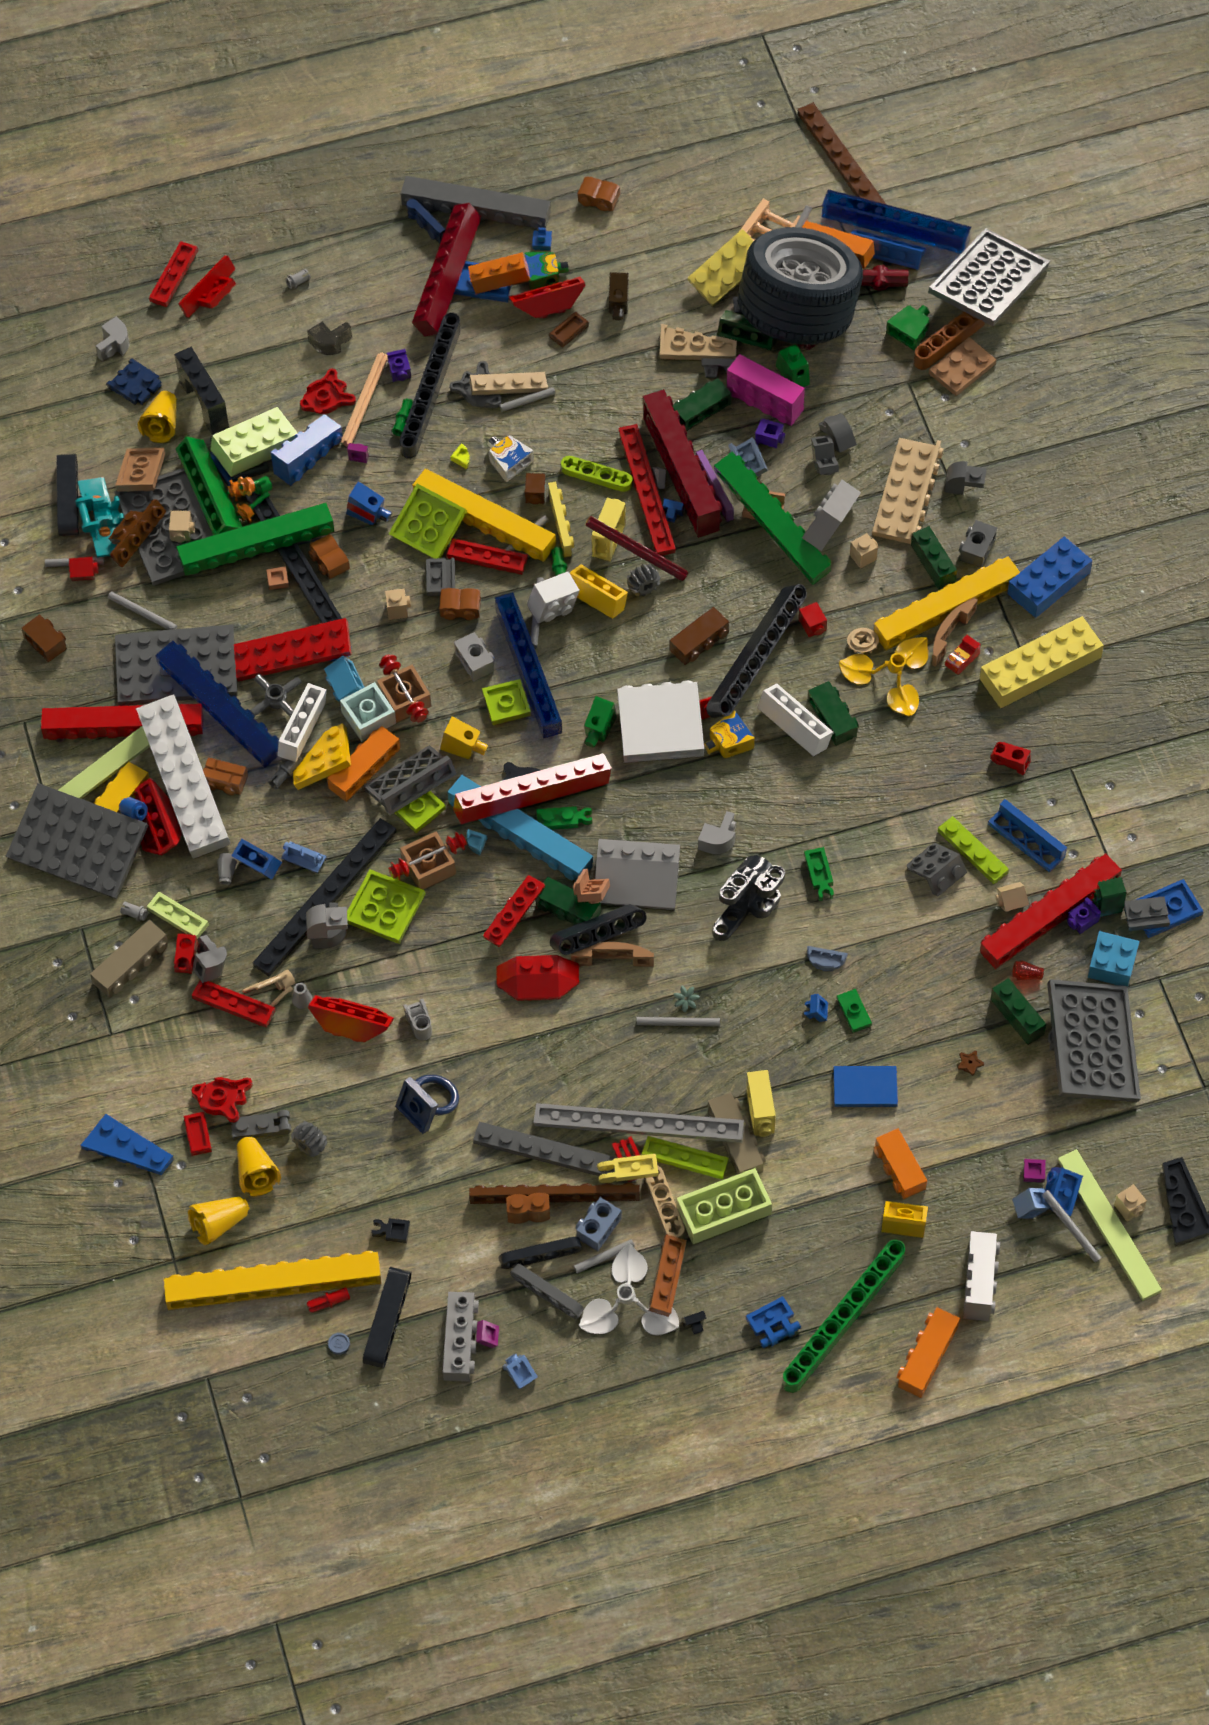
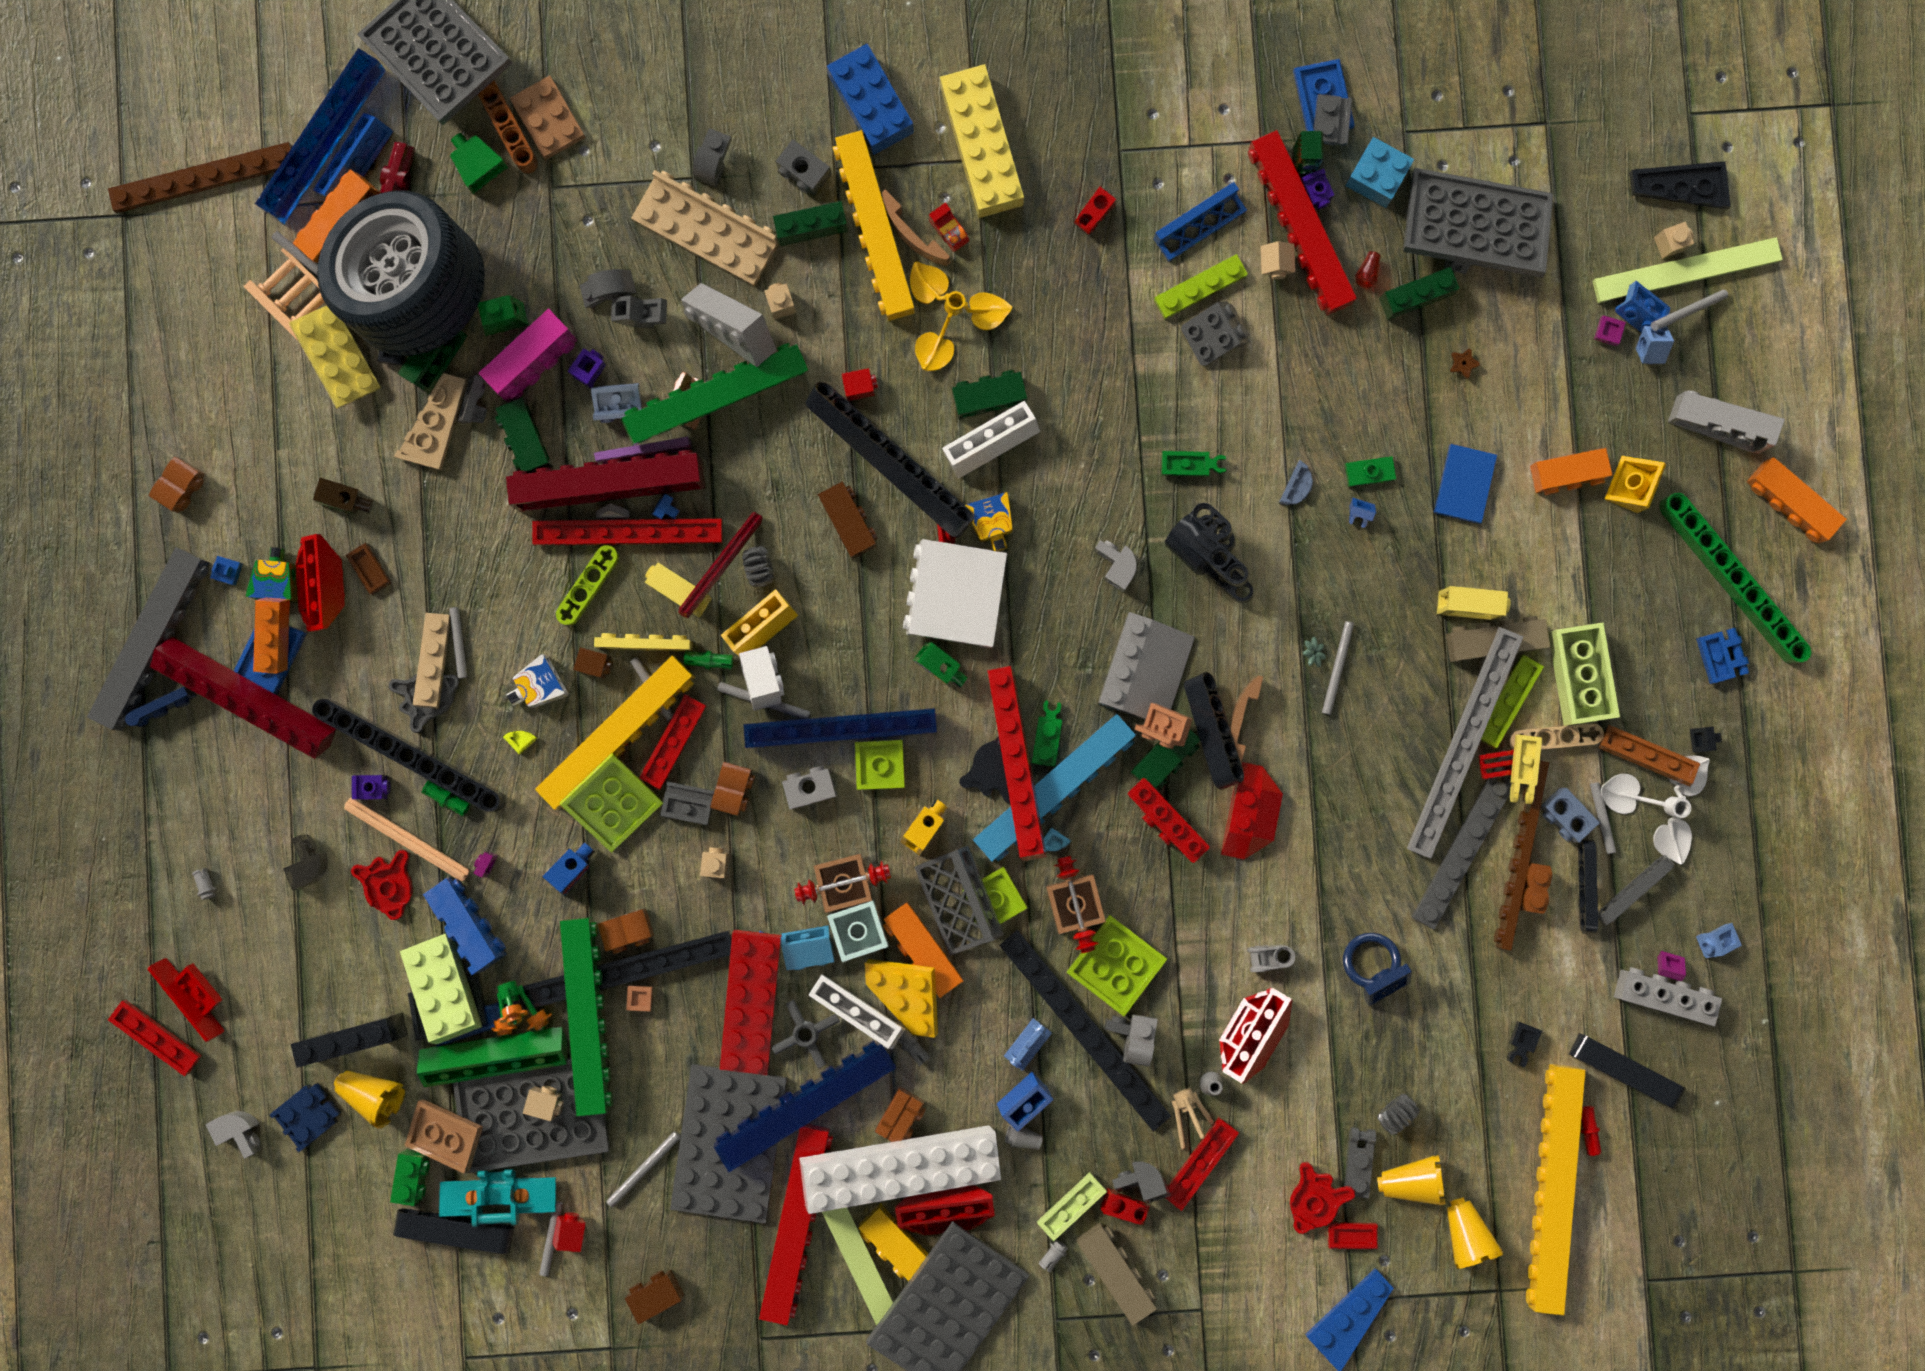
camera: 75 degrees left, 25 degrees up
reddish brown bracket [108,499,166,567] -> none
blue brick [119,797,148,821] -> none
sand blue piece [328,1333,350,1354] -> none
tan gear [847,628,879,655] -> none
none -> green brick [390,1149,430,1206]

